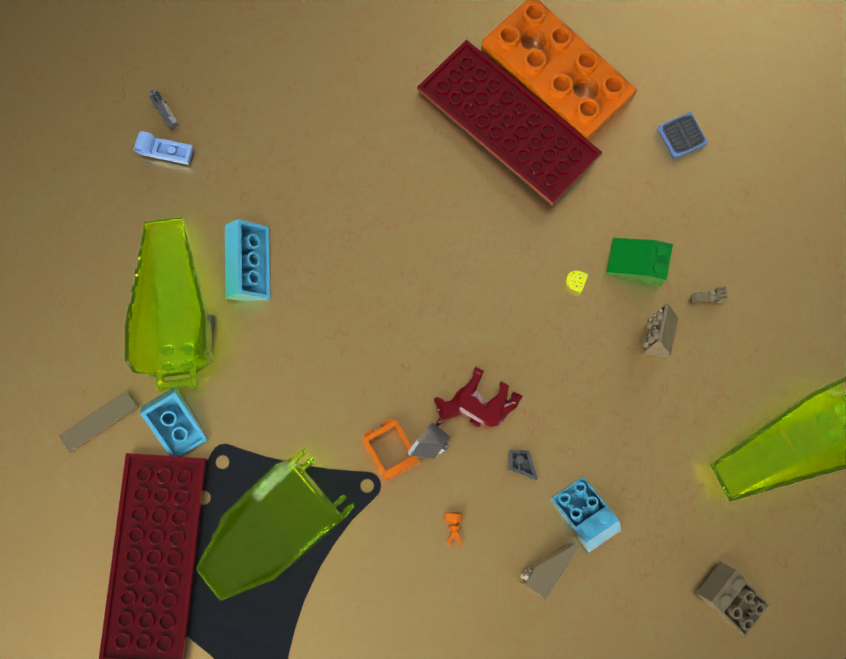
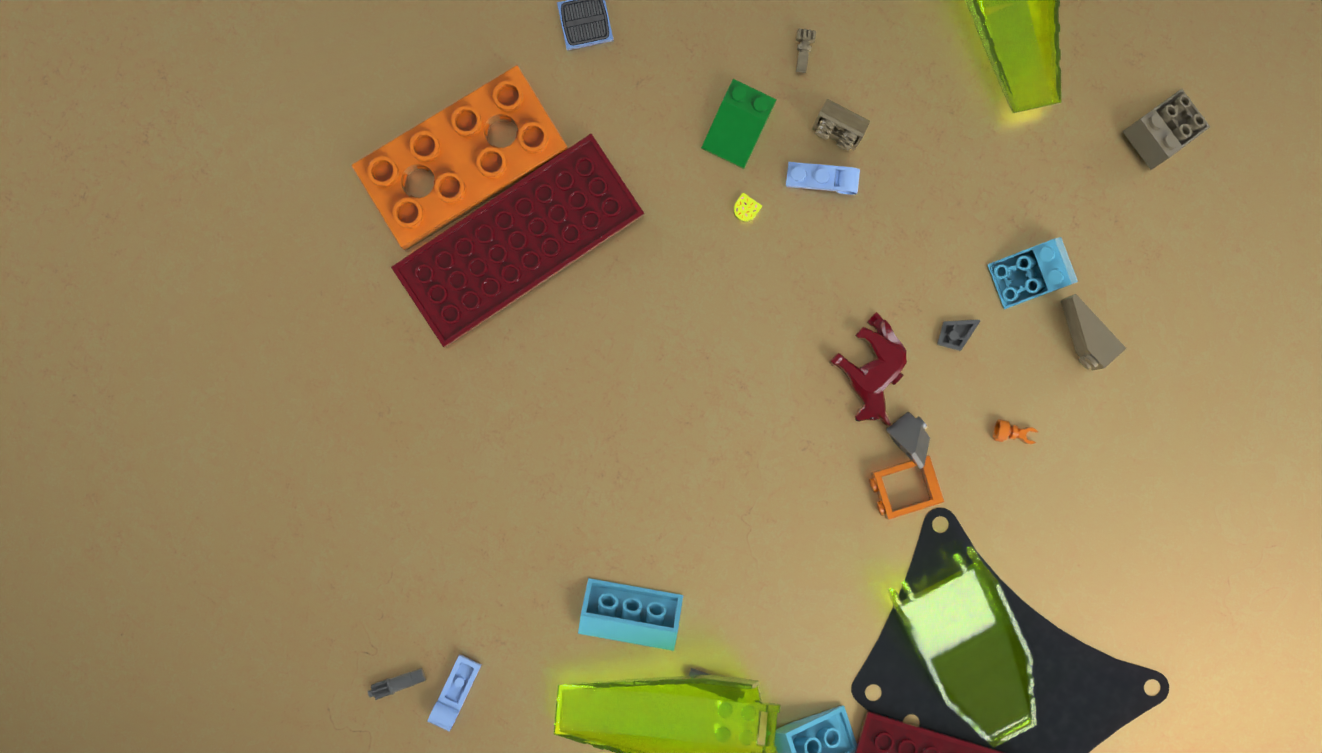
camera: 70 degrees left, 10 degrees up
none -> light blue plate [786,162,860,195]

